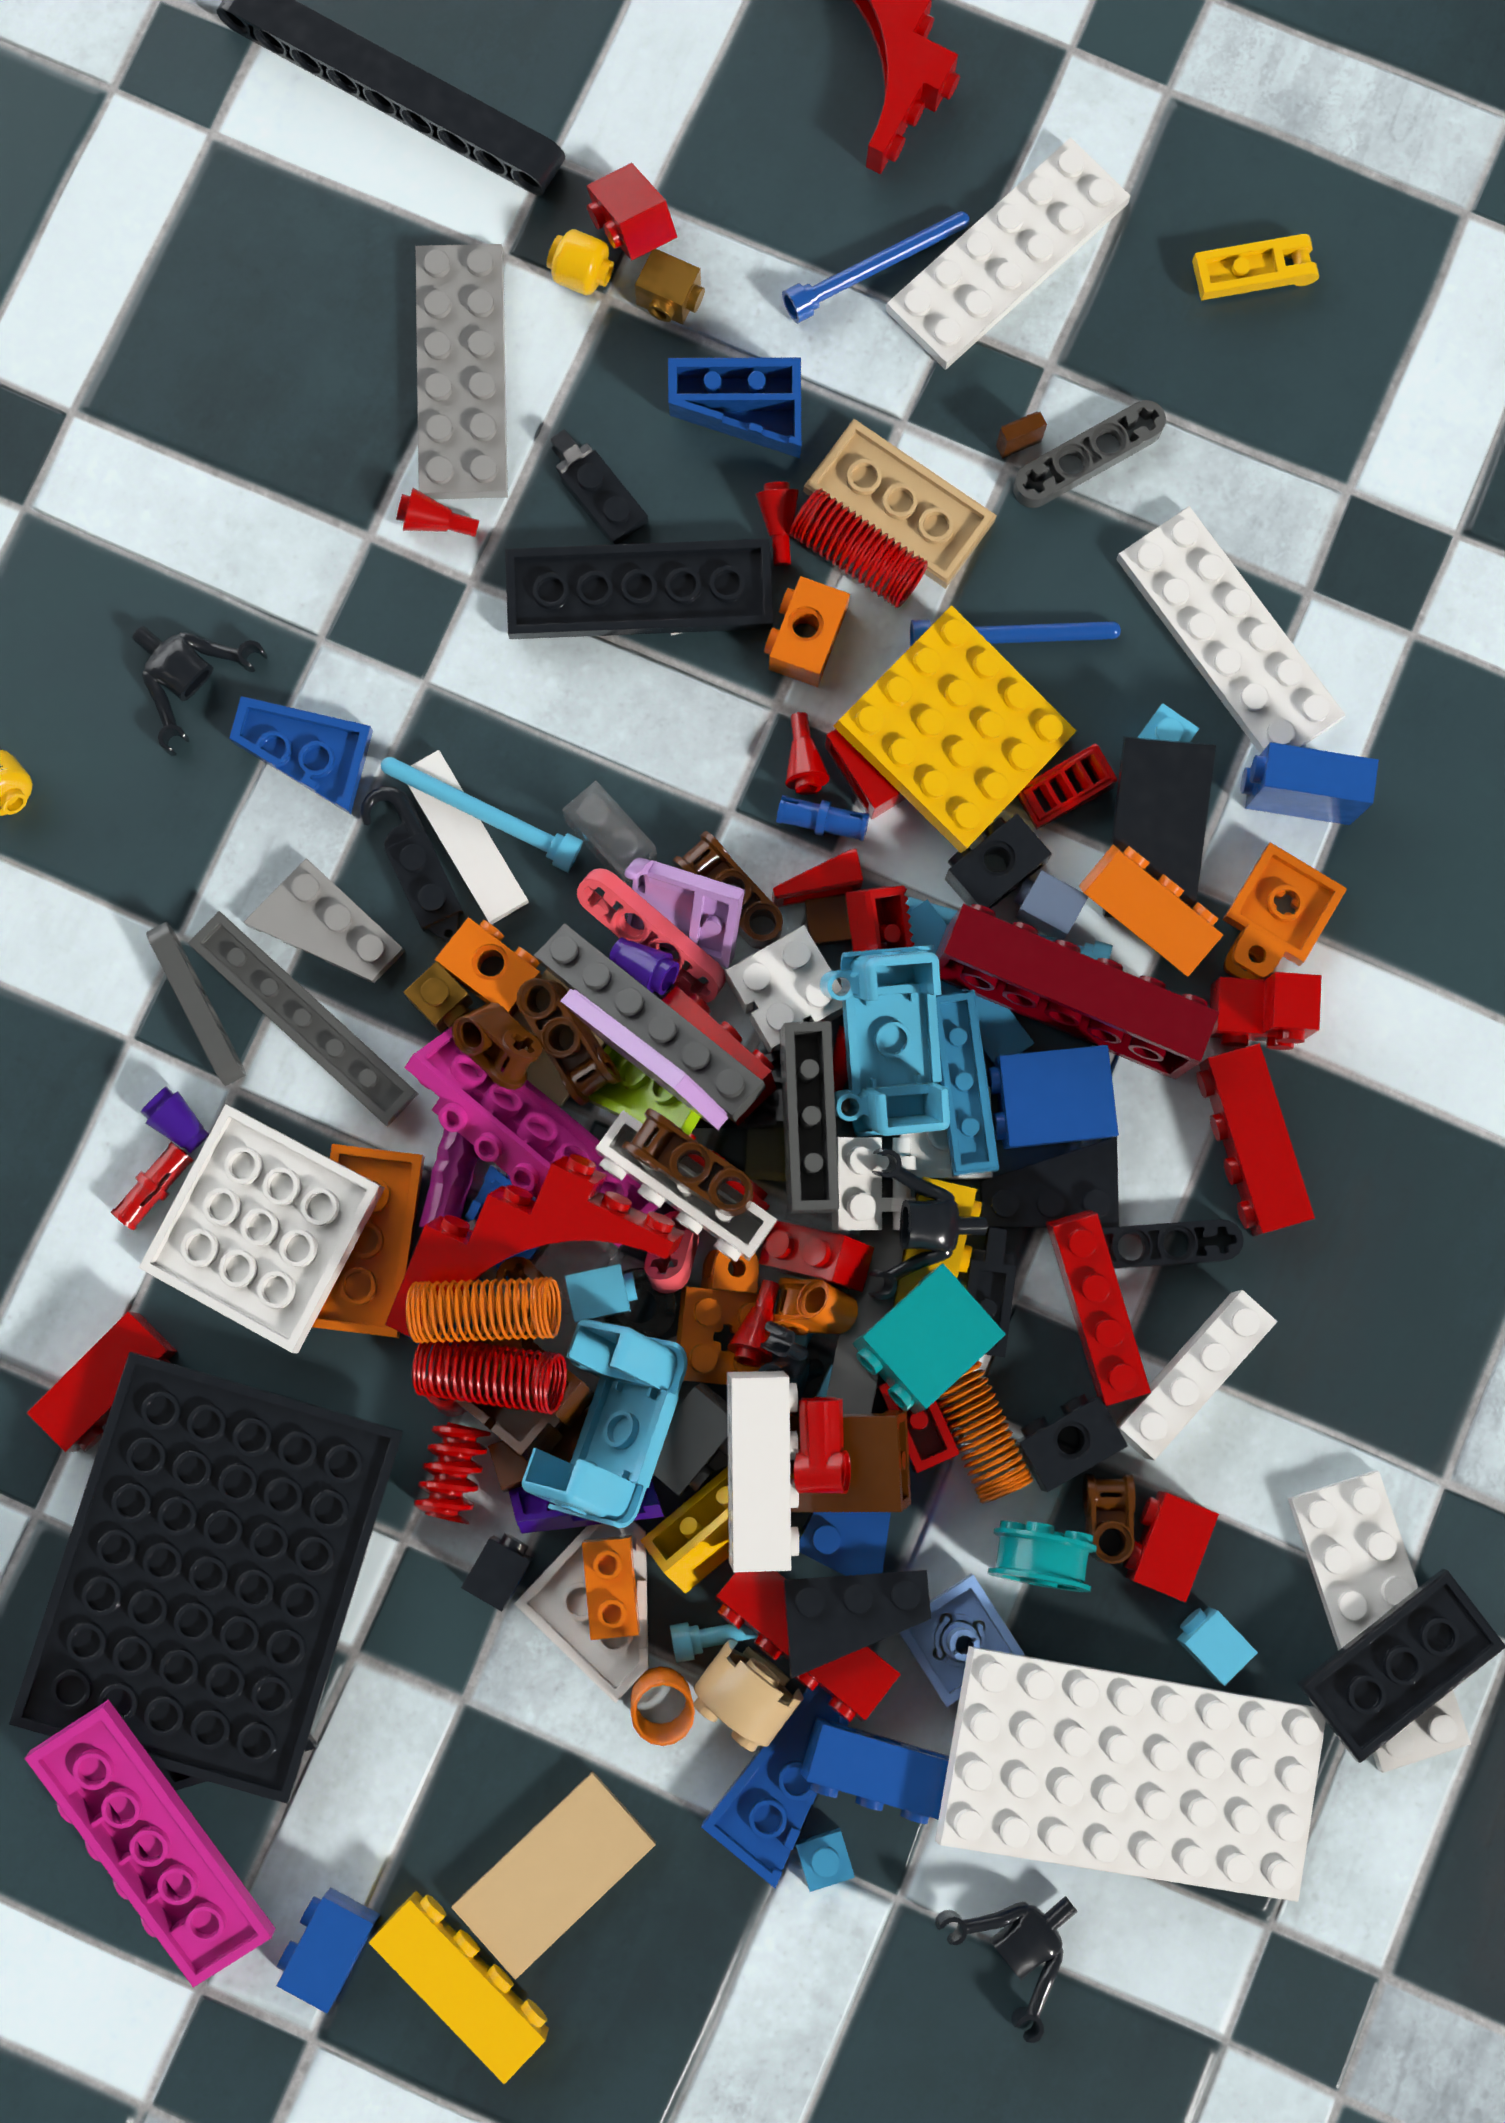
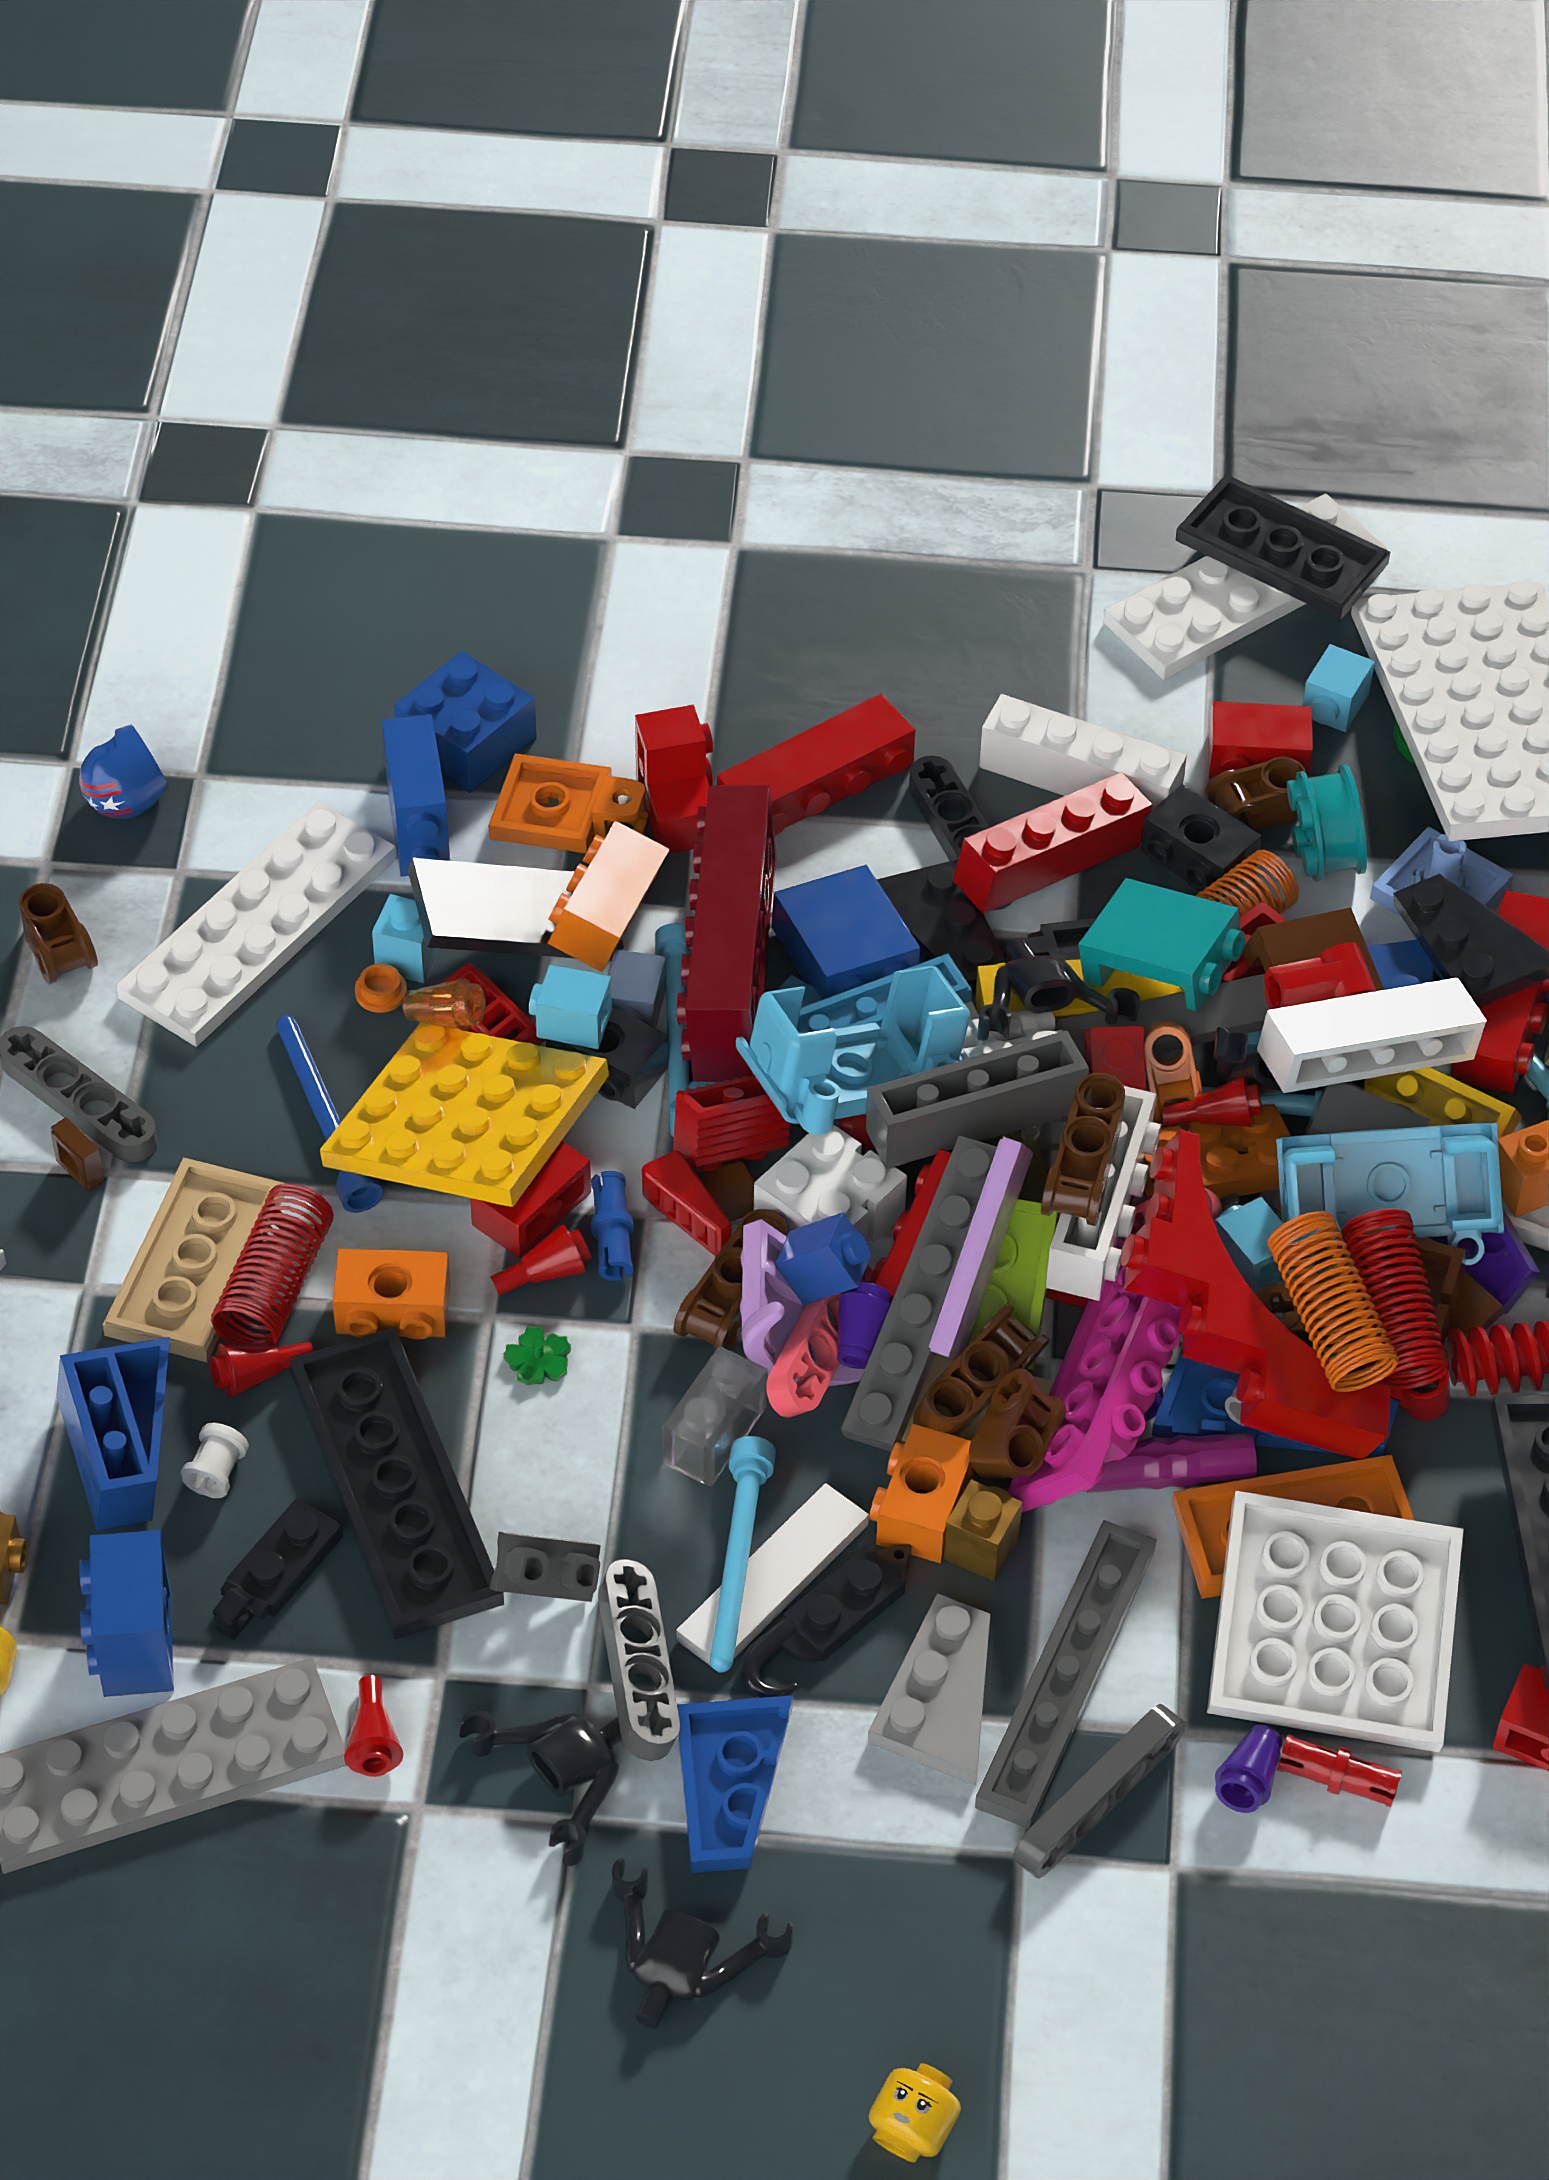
camera: 105 degrees left, 30 degrees down
none -> reddish brown piece [19,883,98,985]
none -> blue helmet [79,724,169,819]
none -> blue brick [79,1530,174,1697]
none -> white bush [181,1423,249,1498]
none -> orange plate [355,963,407,1013]
none -> blue brick [394,650,537,794]
none -> clear orange cone [403,978,485,1031]
none -> black piece [459,1710,622,1866]
none -> dark grey hips [490,1531,601,1602]
none -> green plant [503,1326,571,1385]
none -> medium azure brick [529,964,612,1049]
none -> dark grey beam [598,1559,680,1761]
none -> blue brick [775,1212,872,1306]

